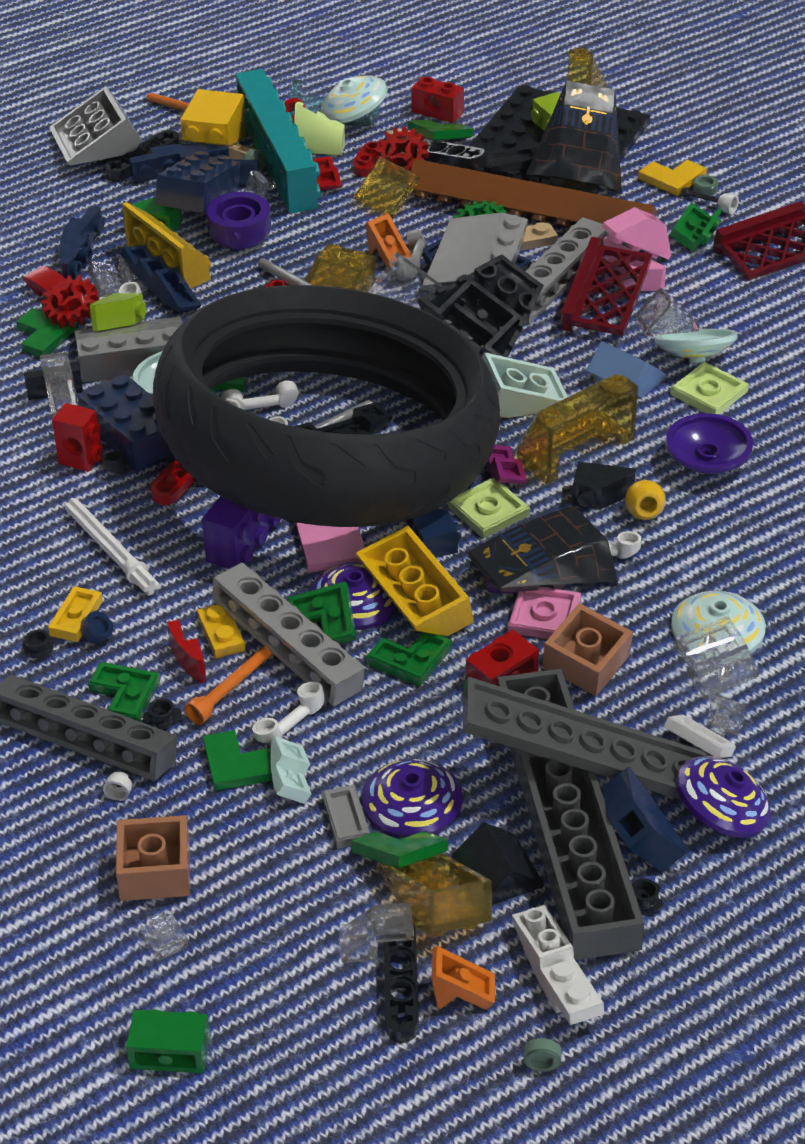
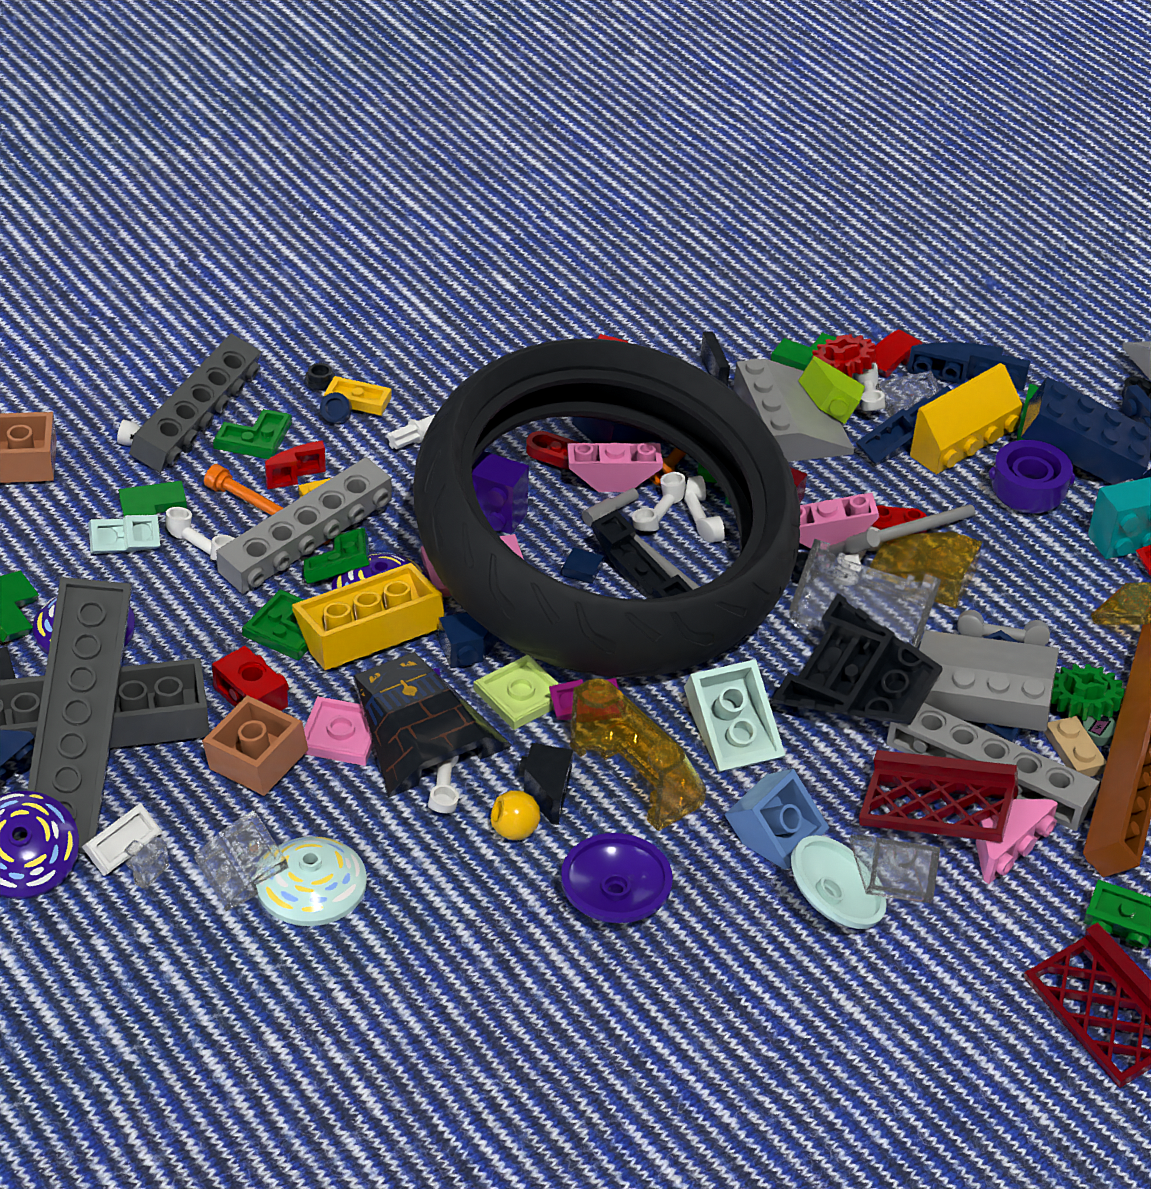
camera: 85 degrees right, 0 degrees up
clear slope [40,351,78,418] -> none
black plate [143,698,182,731] -> none
light grey tile [322,785,370,849] -> none
orange slope [366,213,411,270] -> none
bright pink slope [601,207,671,260] -> none
yellowish green tile [670,362,749,414] -> none

